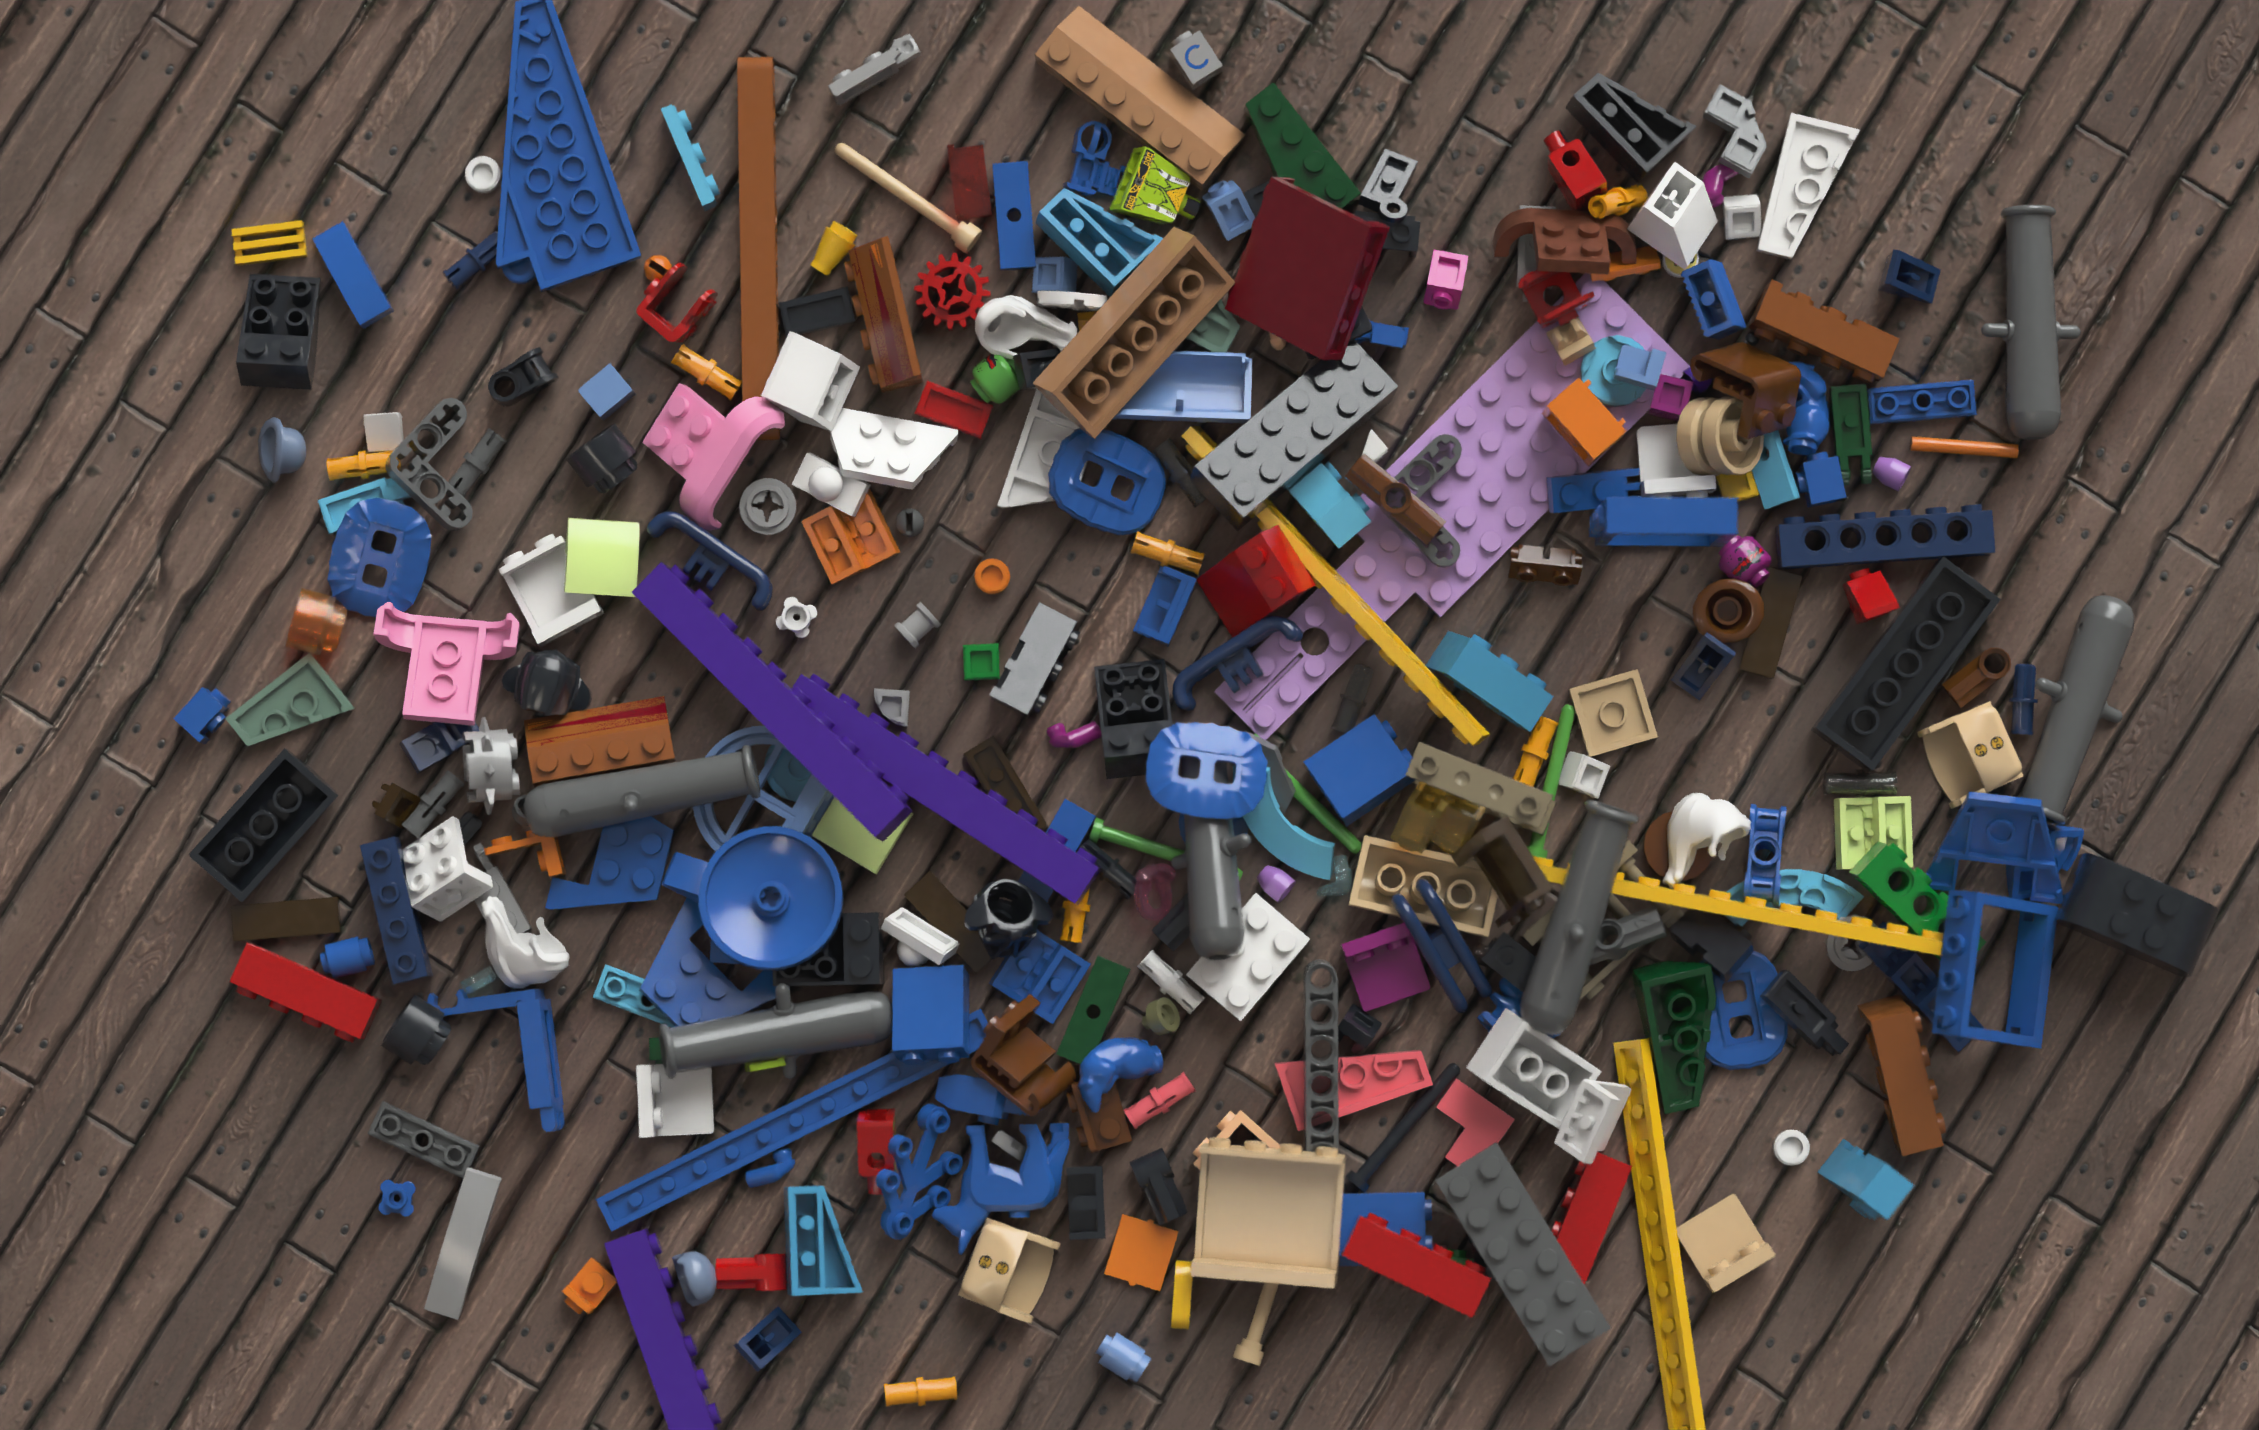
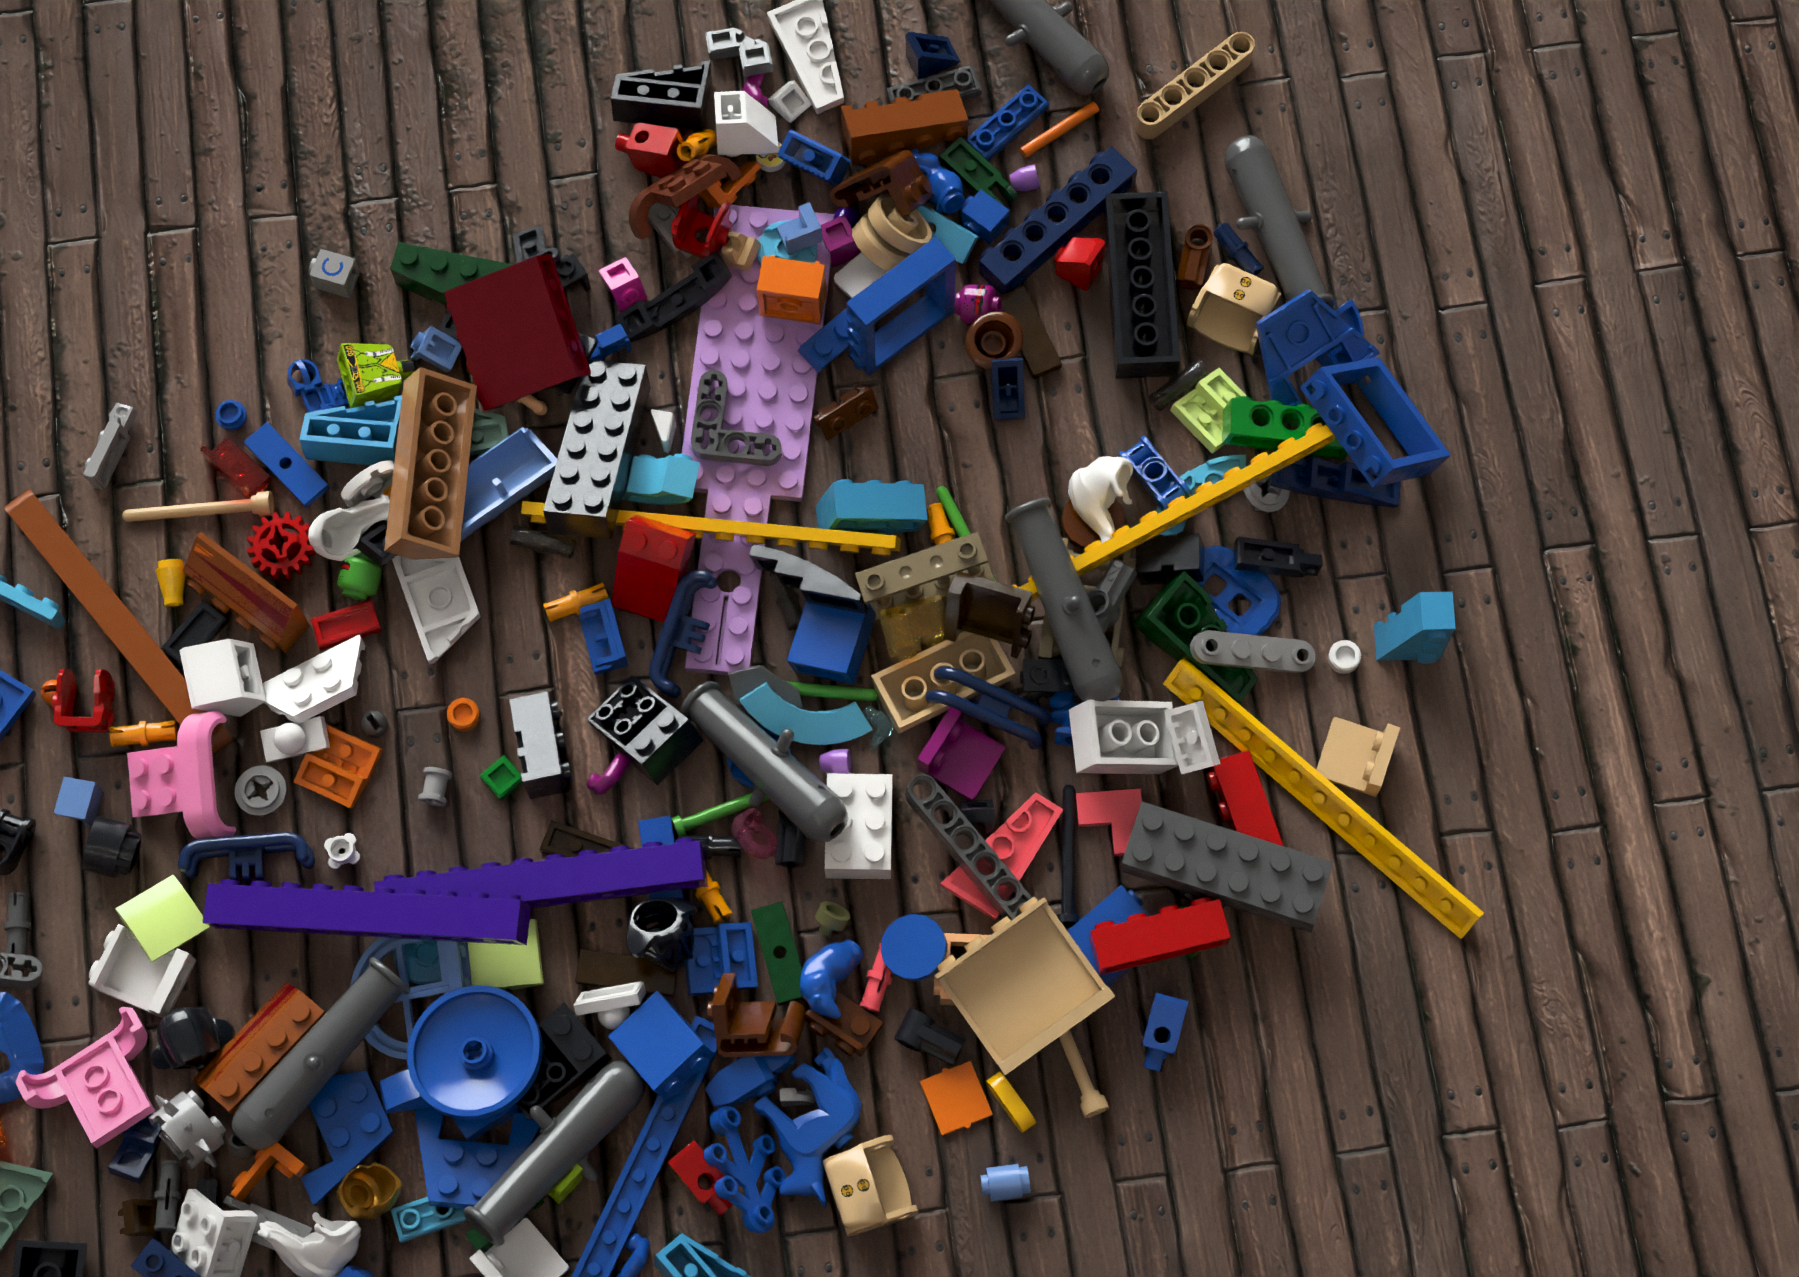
camera: 40 degrees left, 15 degrees down
light grey tile [874,688,910,727] -> none
medium blue slope [1032,257,1077,293] -> none
medium nougat slope [1035,6,1246,191] -> none
blue piece [1048,428,1166,536] -> none
black window [1066,1166,1105,1240] -> none
white pin [1137,950,1205,1014] -> none
blue piece [1146,722,1268,819] -> none
reddish brown piece [1344,453,1446,546] -> none
white slope [1559,751,1610,799] -> none
tan tile [1569,669,1658,757] -> none
dark orange wedge [1857,995,1946,1157] -> none
black brick [2055,853,2219,977] -> none
none -> blue plate [215,400,247,431]
none -> pearl gold hair [336,1162,403,1220]
none -> black slope [615,250,732,342]
none -> slope [749,544,869,614]
none -> blue tile [881,914,948,981]
none -> dark grey tile [887,65,982,104]
none -> tan beam [1135,32,1255,139]
none -> blue torso [1141,993,1189,1072]
none -> light grey plate [1190,630,1315,673]

